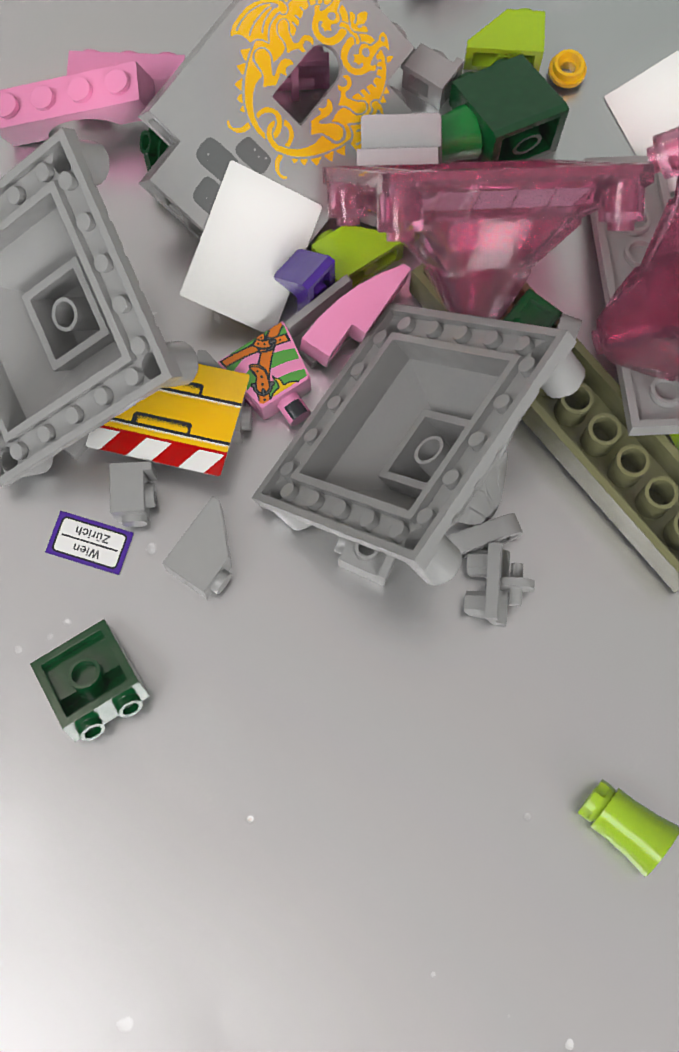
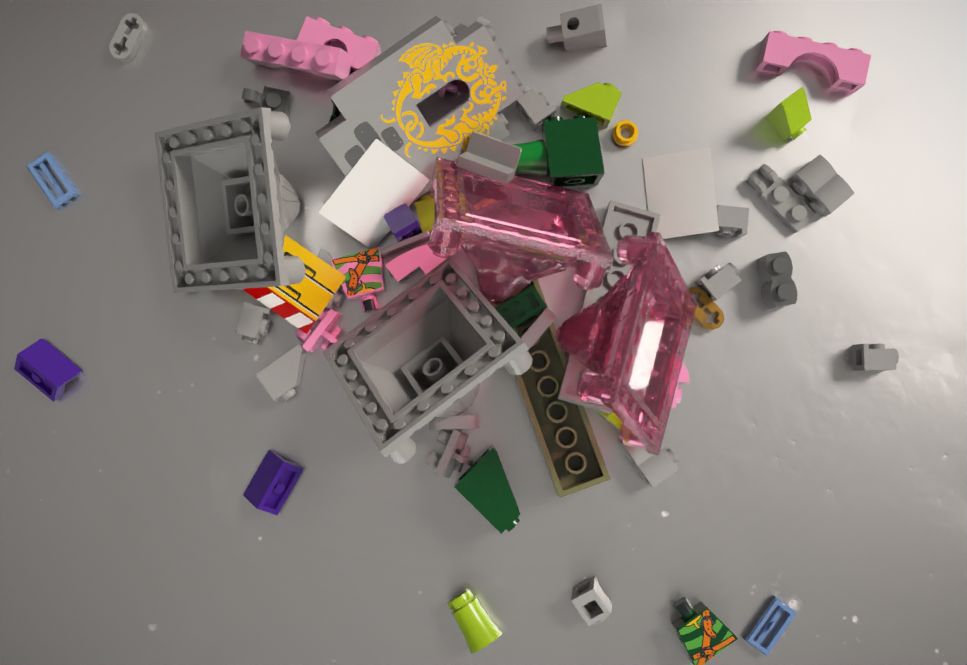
camera: 15 degrees right, 10 degrees up
dark green plate [30,619,150,742] -> none
sticker [45,510,134,575] -> none
none -> dark purple panel [243,450,303,515]
none -> bright pink hips [294,308,342,353]
none -> dark green slope [454,445,520,534]

